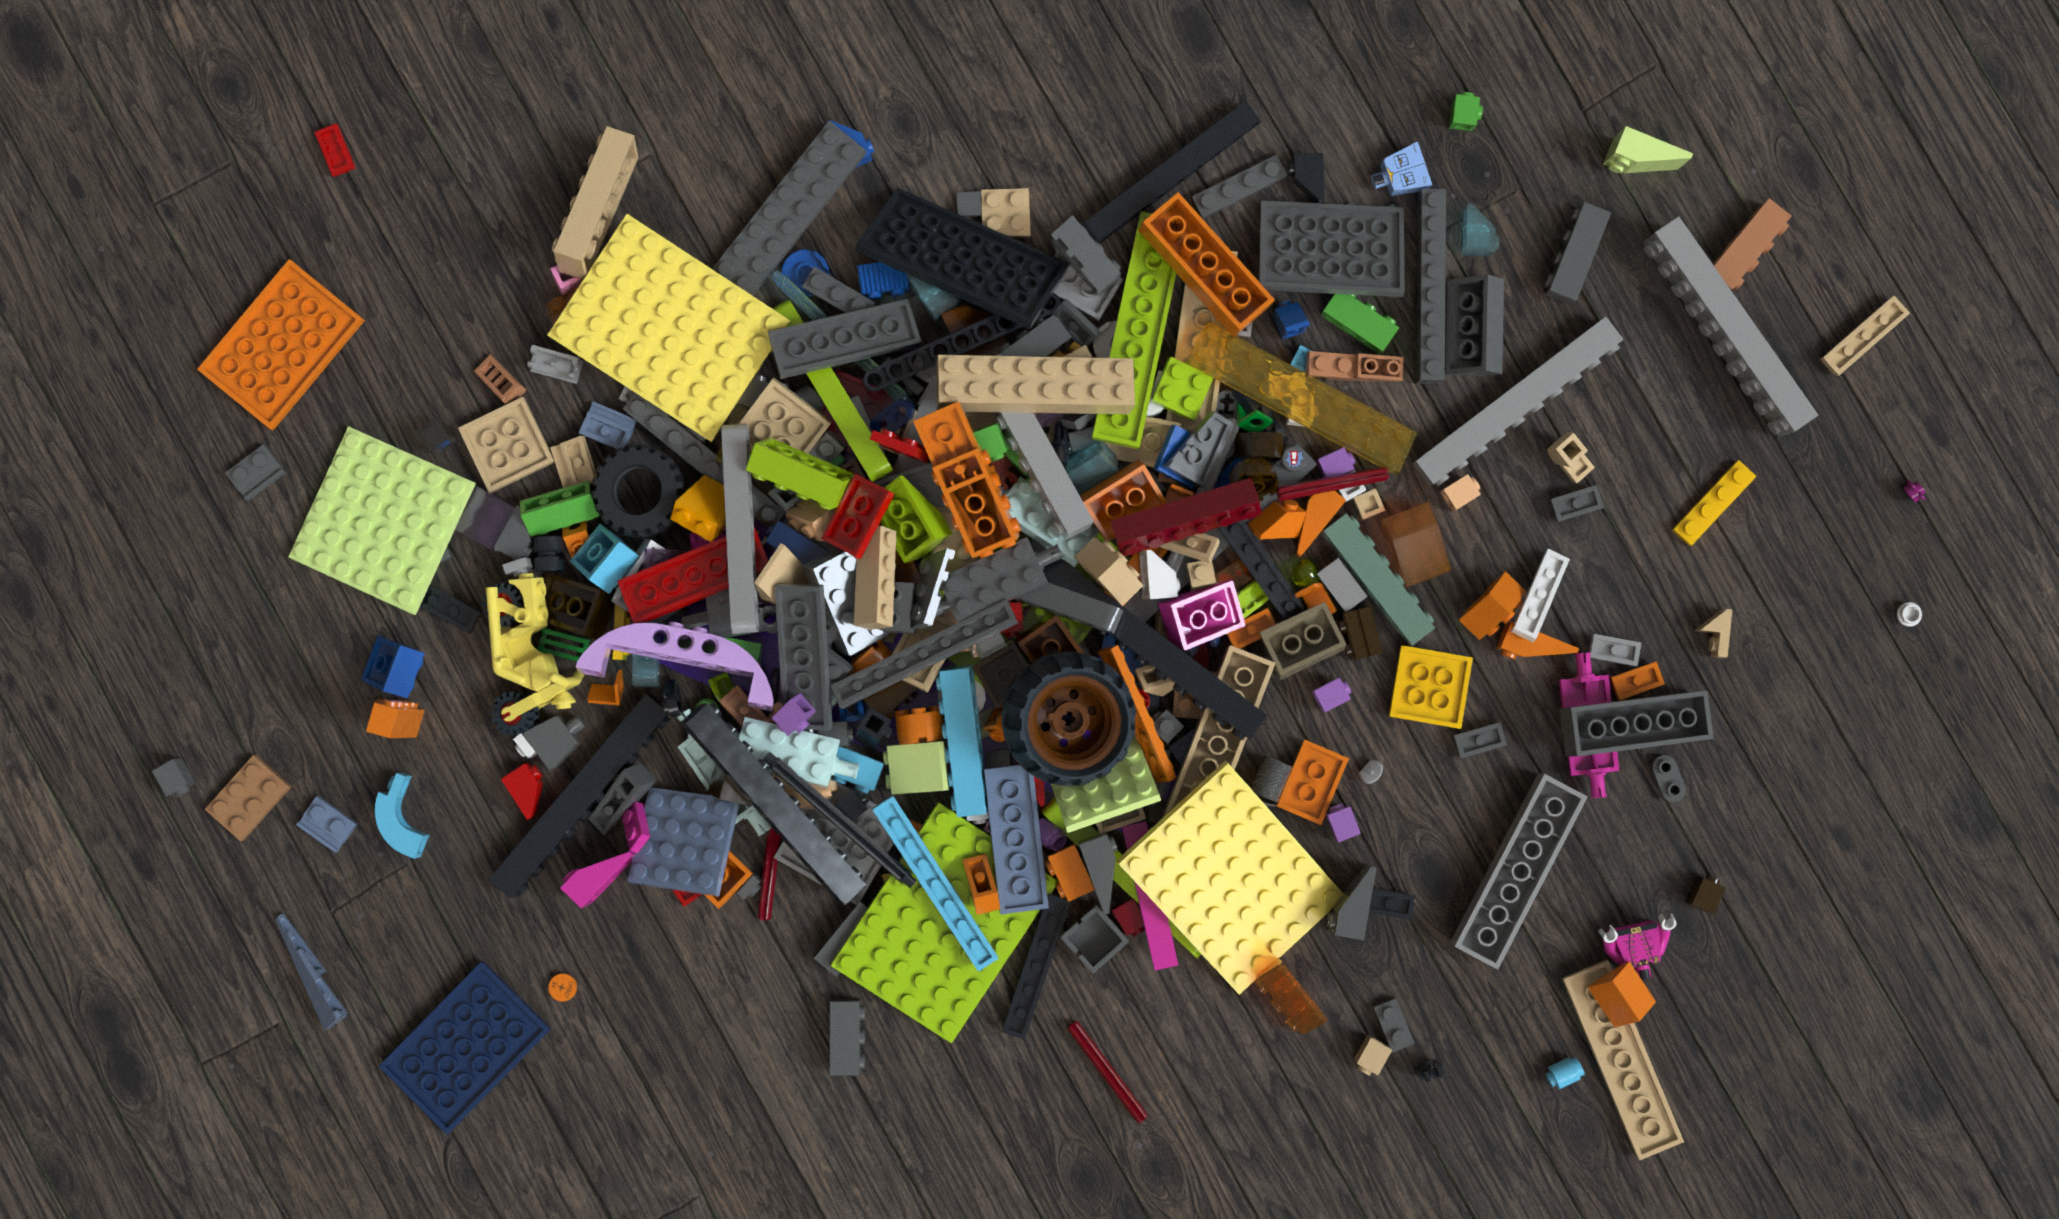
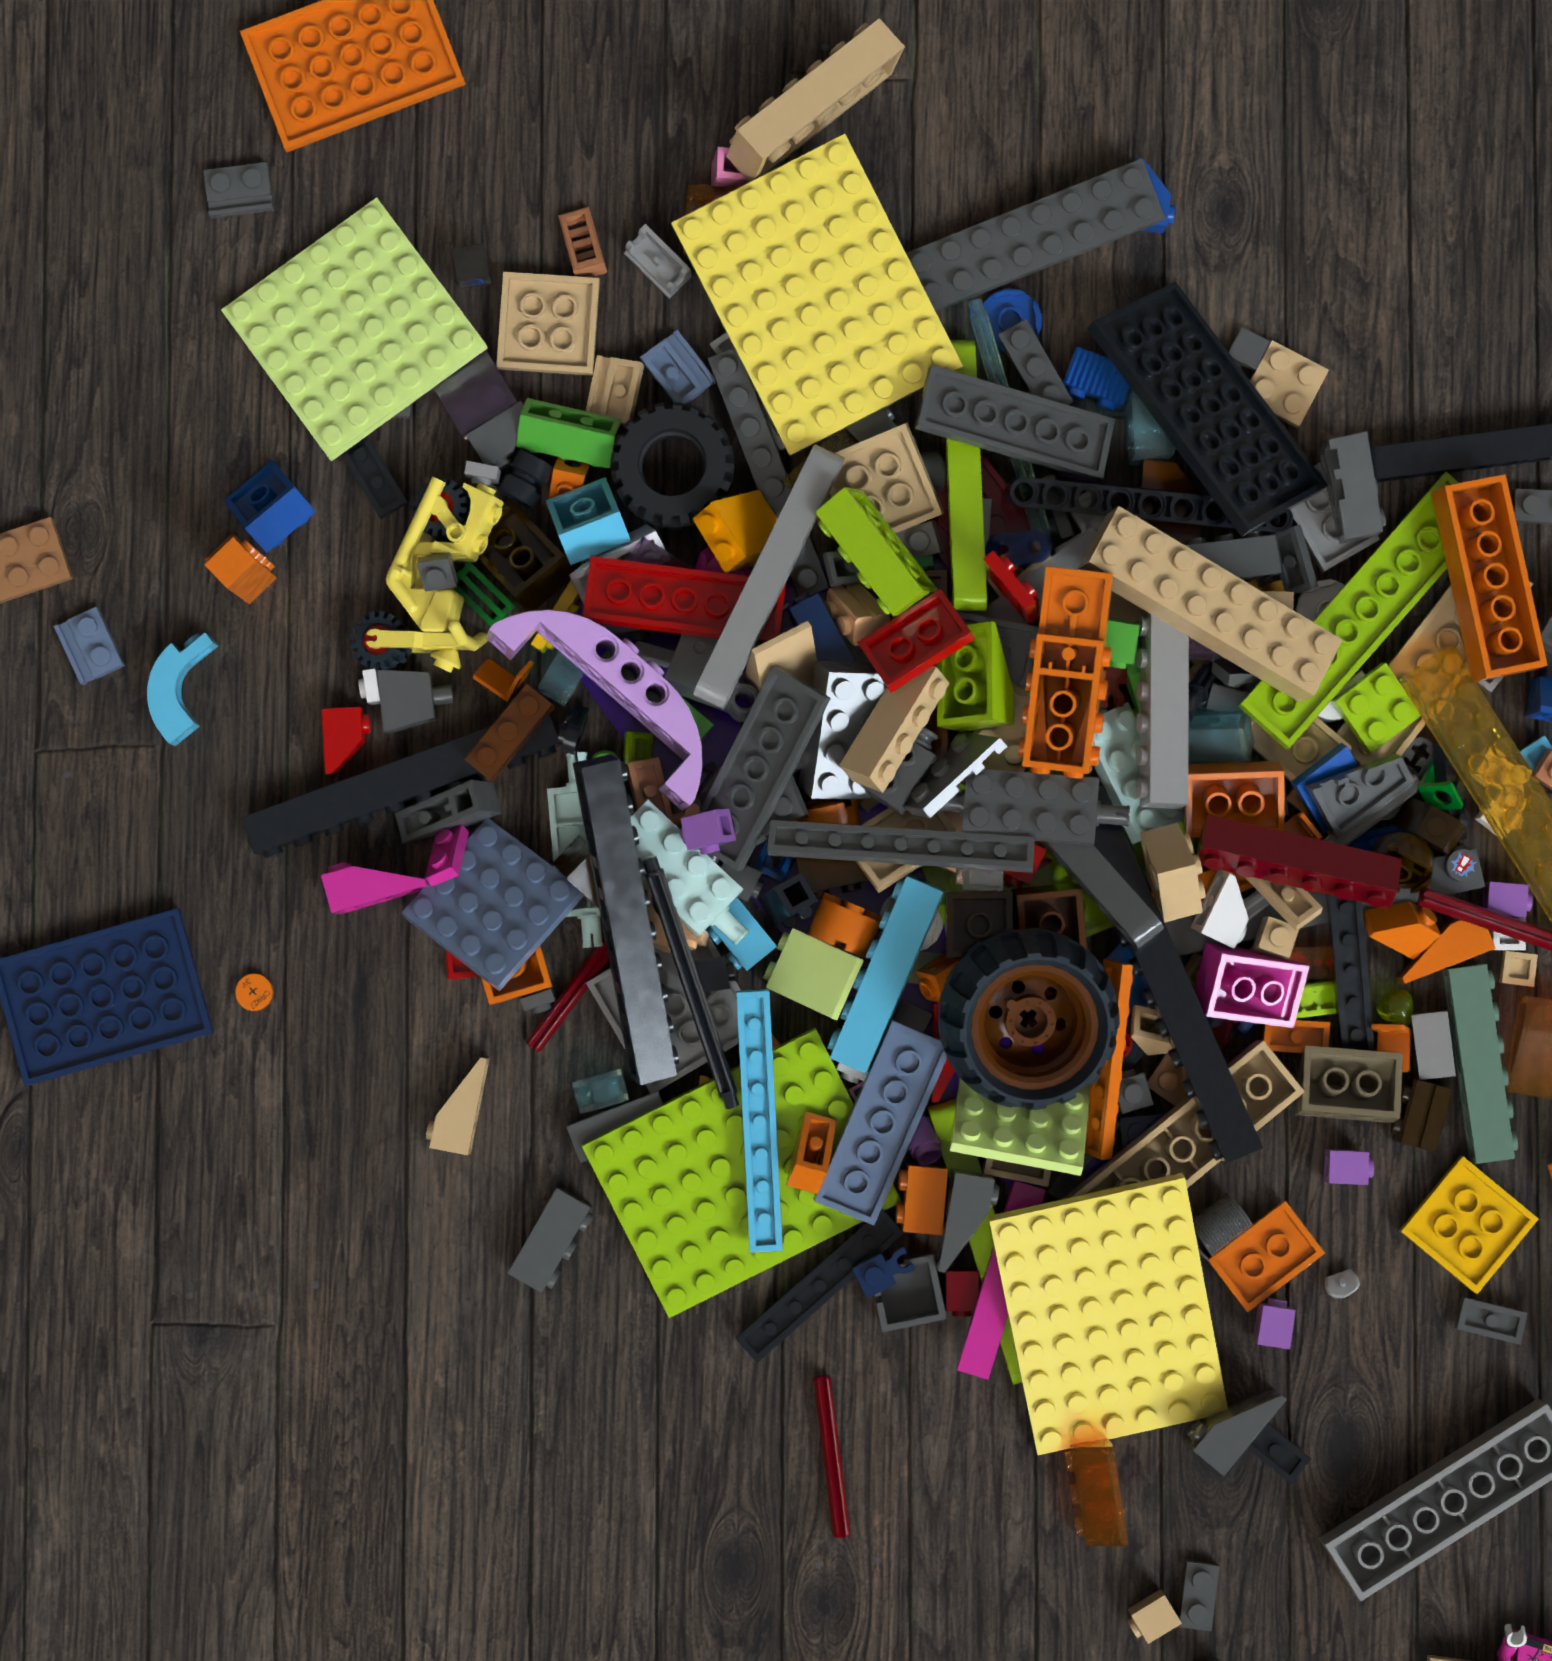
camera: 30 degrees right, 0 degrees up
none -> dark grey plate [417,552,458,592]
none -> tan slope [426,1057,490,1155]
none -> reddish brown brick [464,684,555,782]
none -> clear light blue brick [572,1069,629,1114]
none -> dark blue plate [852,1246,915,1298]
none -> dark grey bush [914,727,938,751]

